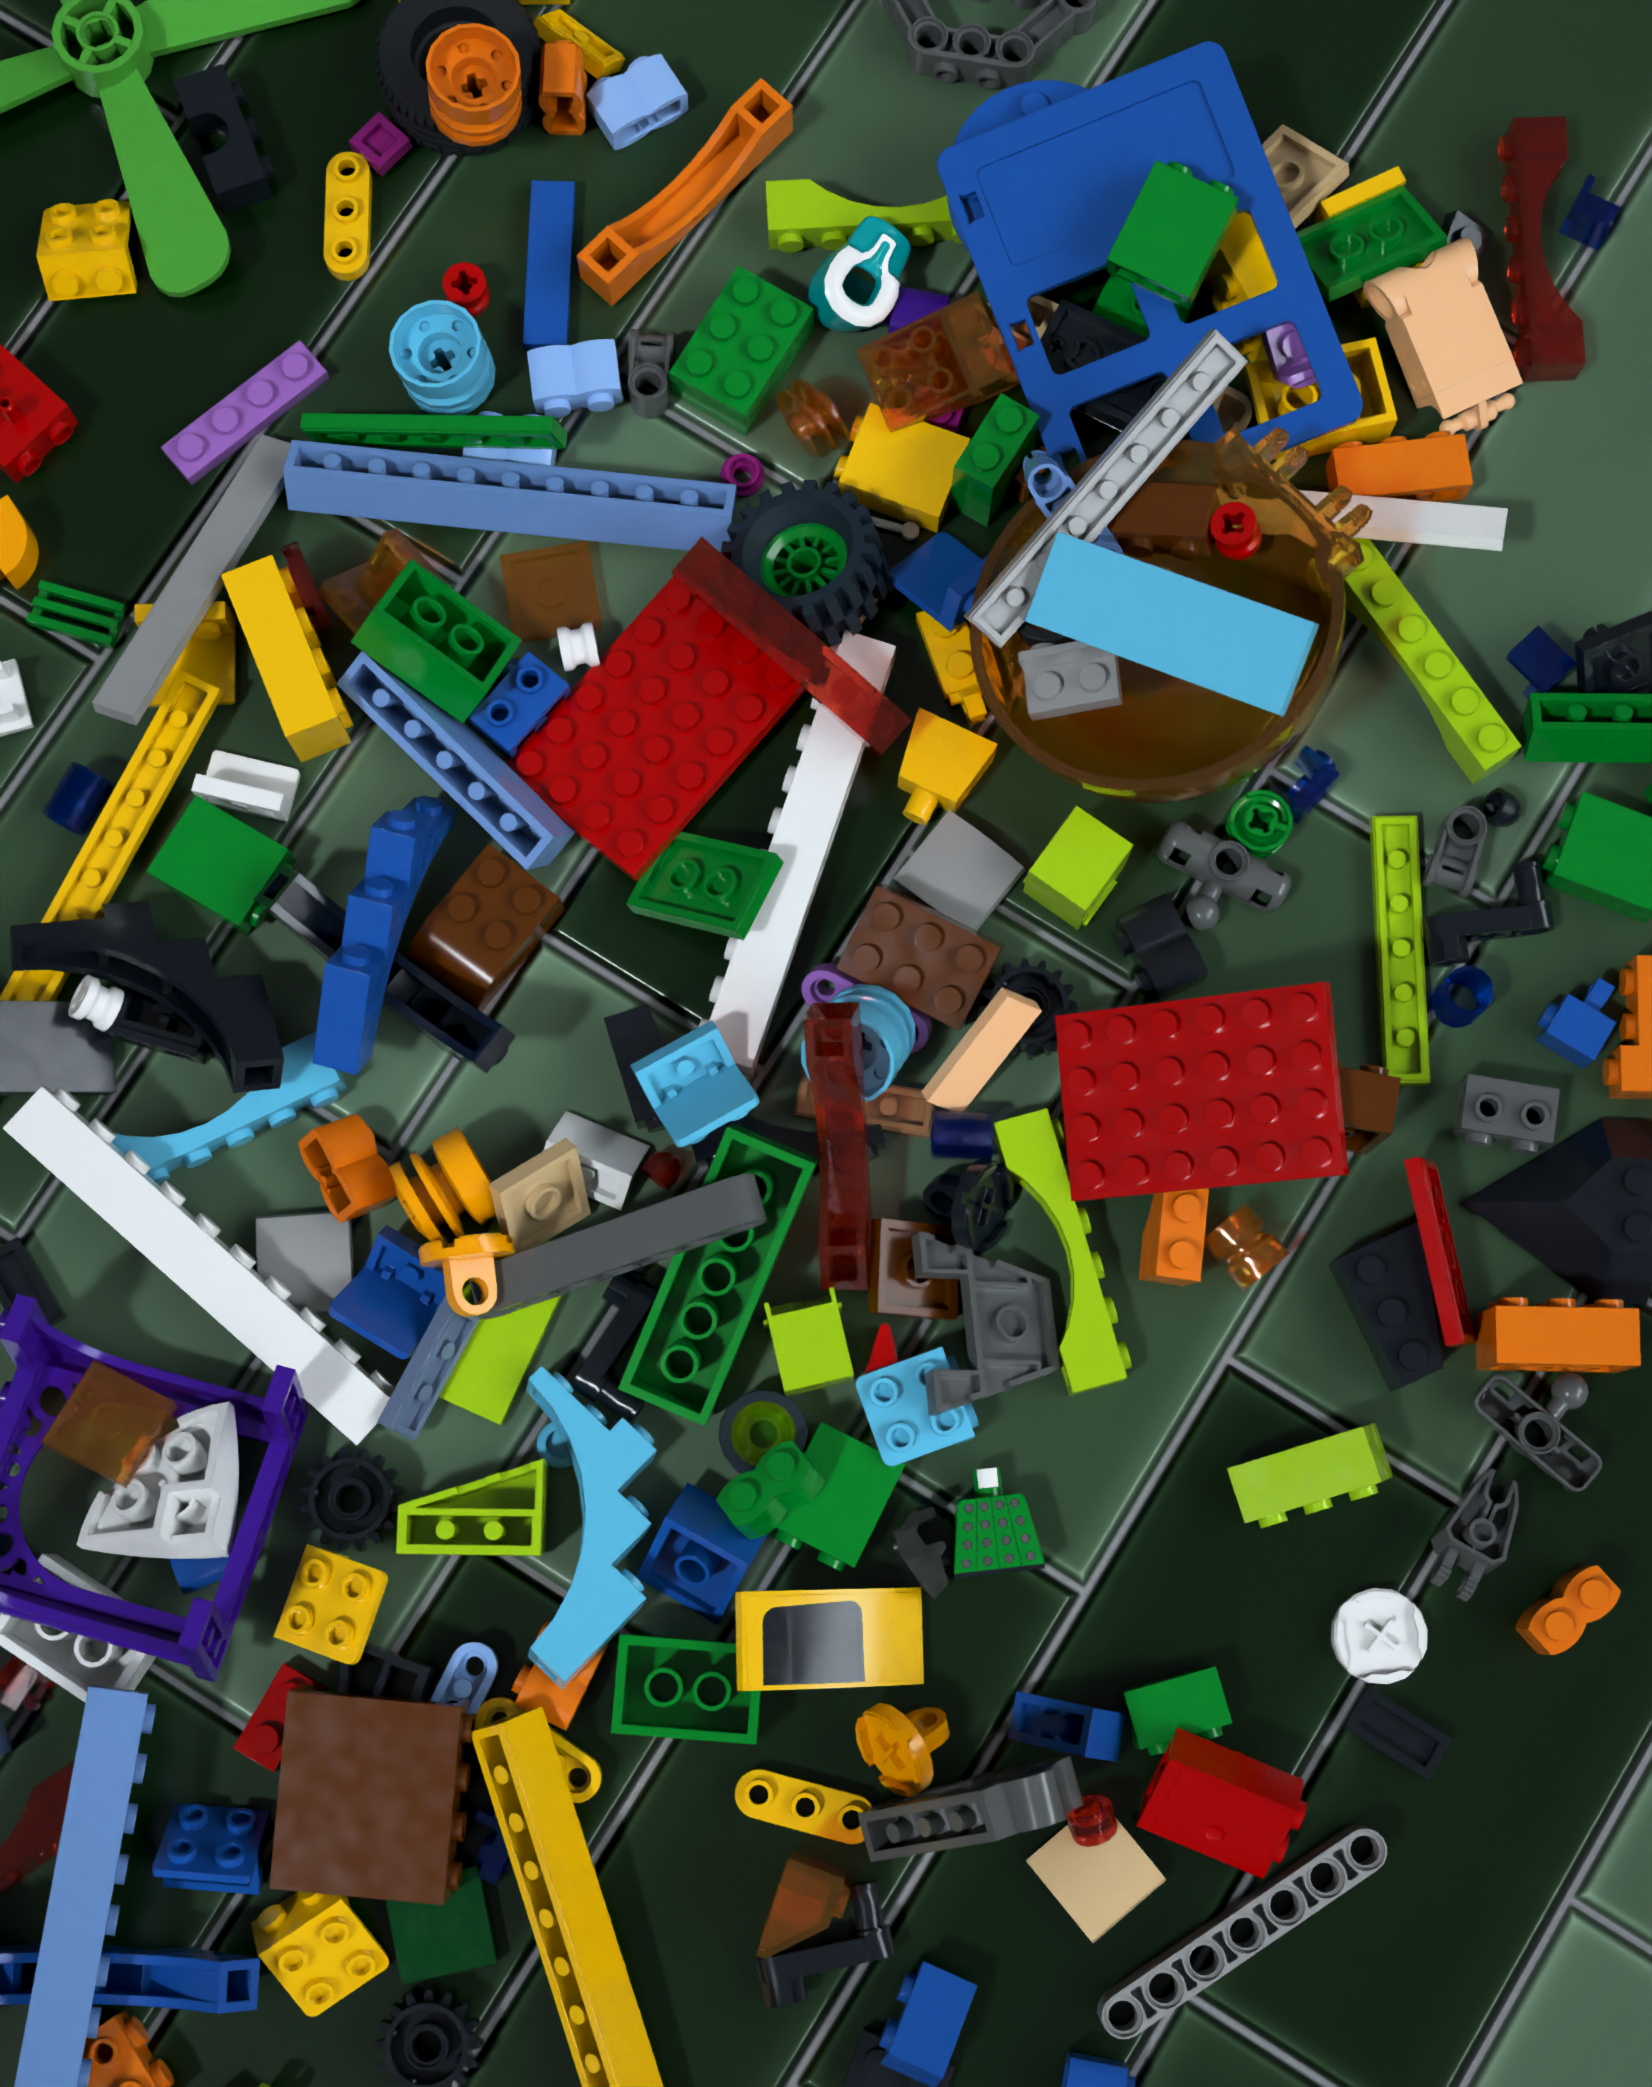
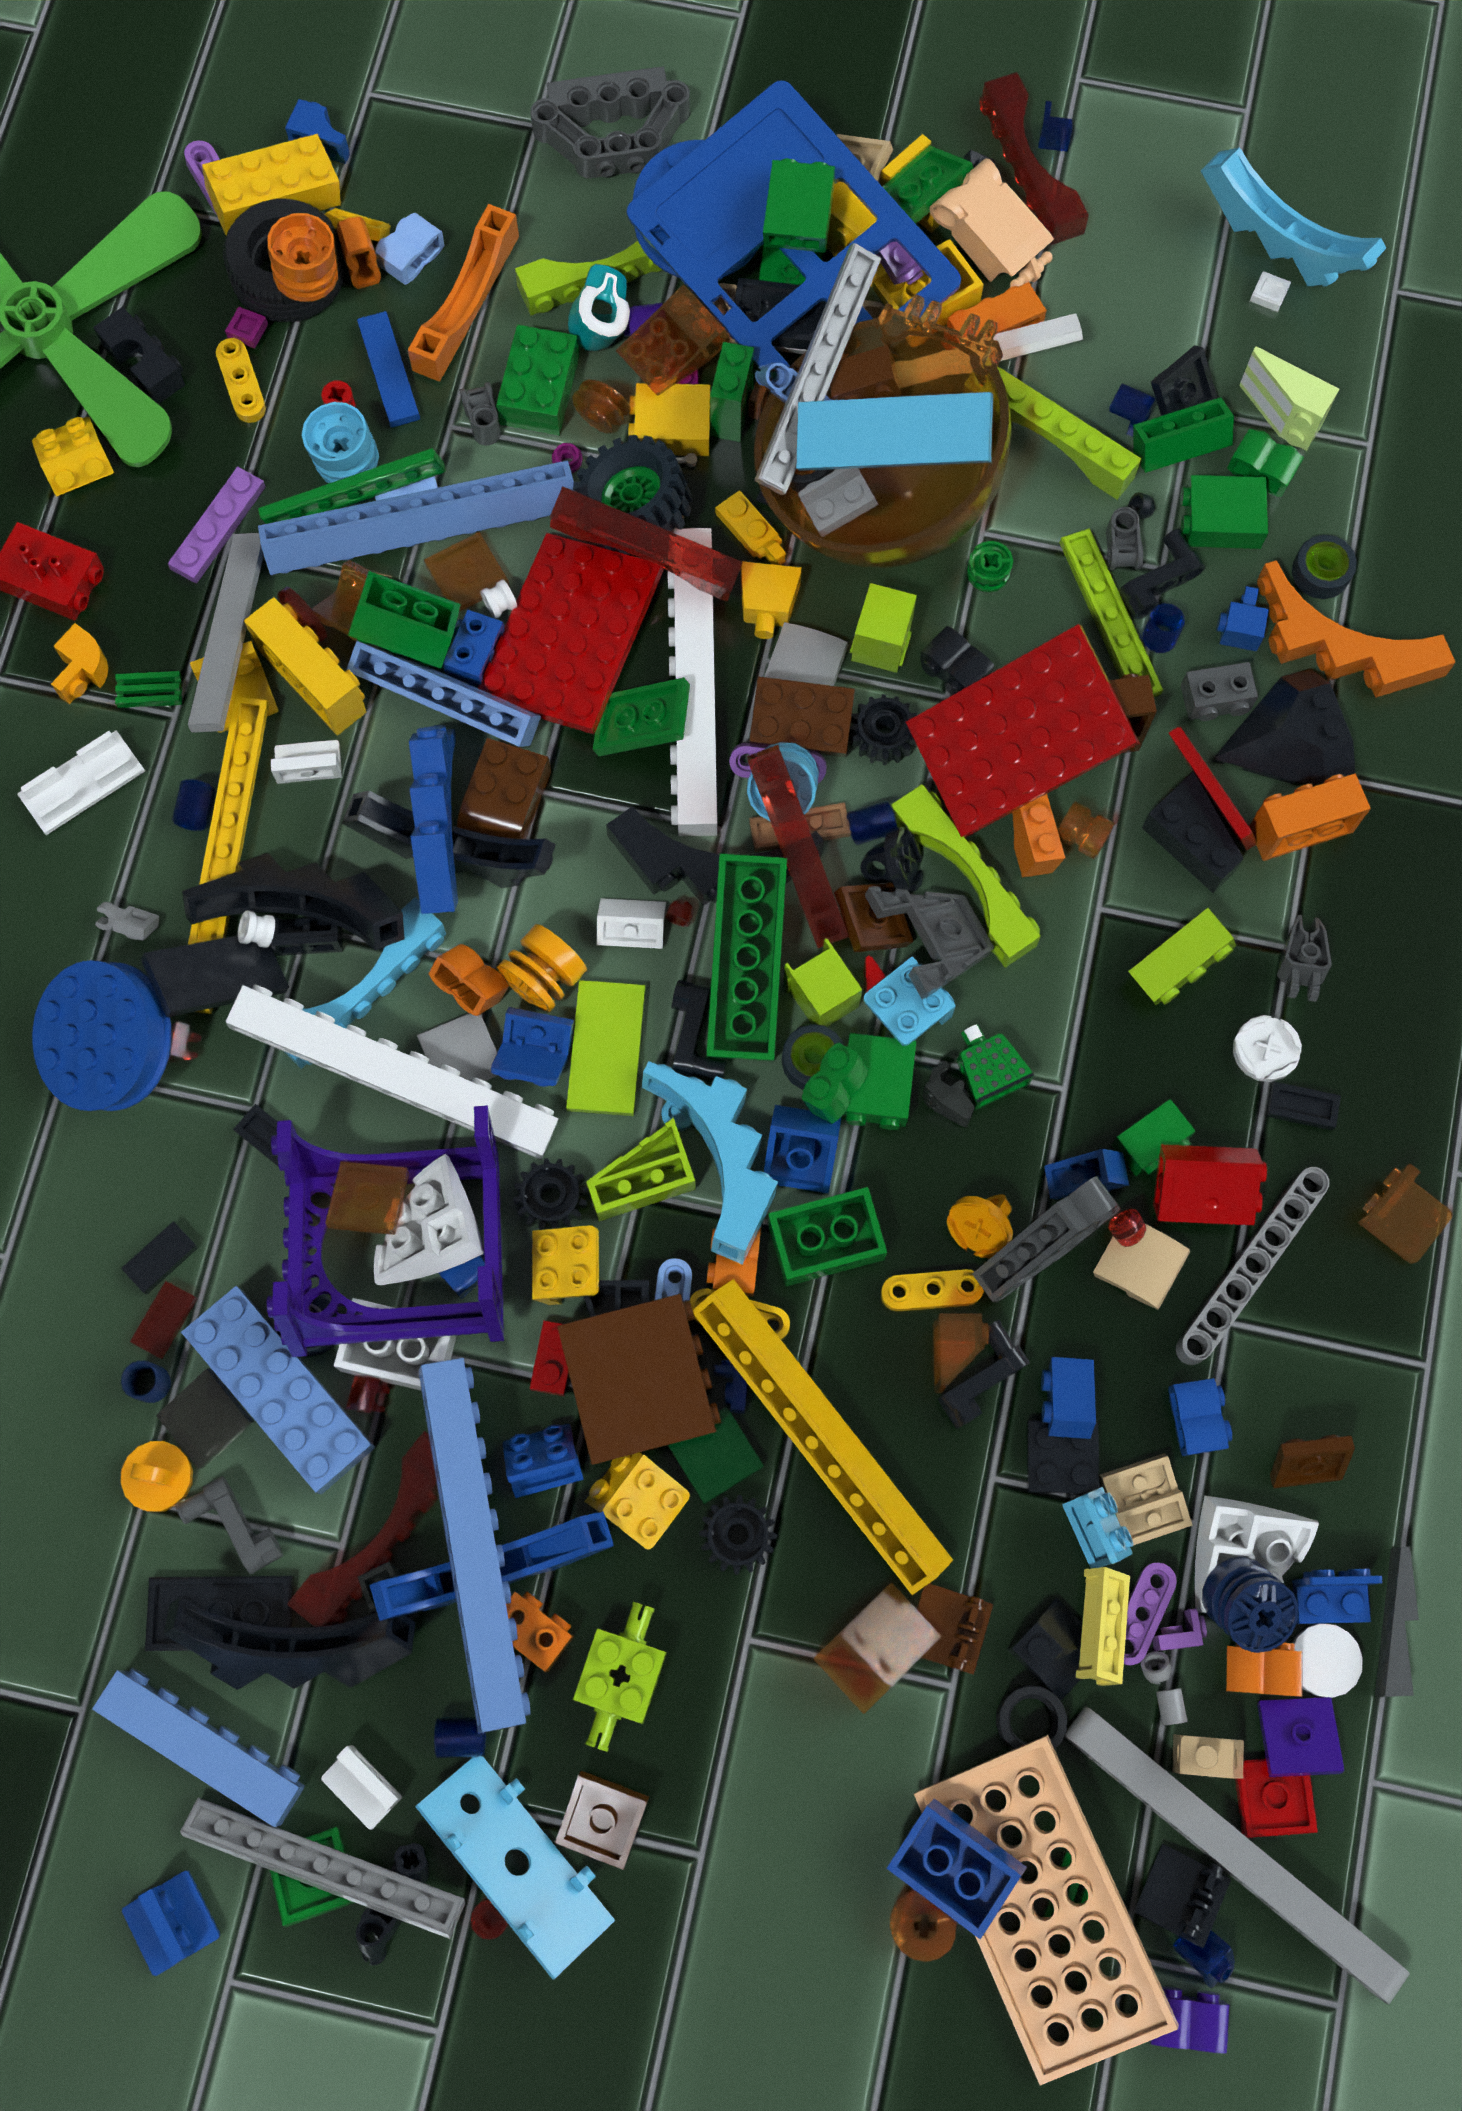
camera: 20 degrees left, 5 degrees down
green brick [146,795,296,936] -> none
sand blue tile [377,1296,480,1441] -> none
light orange tile [418,1233,515,1318] -> none
dark grey beam [469,1173,767,1320] -> none
tan hinge [489,1138,591,1254] -> none
light blue brick [527,339,624,418] -> none
medium azure bracket [630,1020,760,1147] -> none
slope [735,1587,924,1691] -> none
blue bracket [888,532,1019,632] -> none
light nougat tile [921,987,1042,1115] -> none
dark grey piece [1157,820,1292,931] -> none
red wheel [1210,502,1262,560] -> none
clear blue bracket [1287,745,1340,825] -> none
dark grey piece [1470,1373,1602,1492] -> none
orange brick [1515,1565,1621,1655] -> none
none -> clear orange bracket [1358,1163,1453,1264]

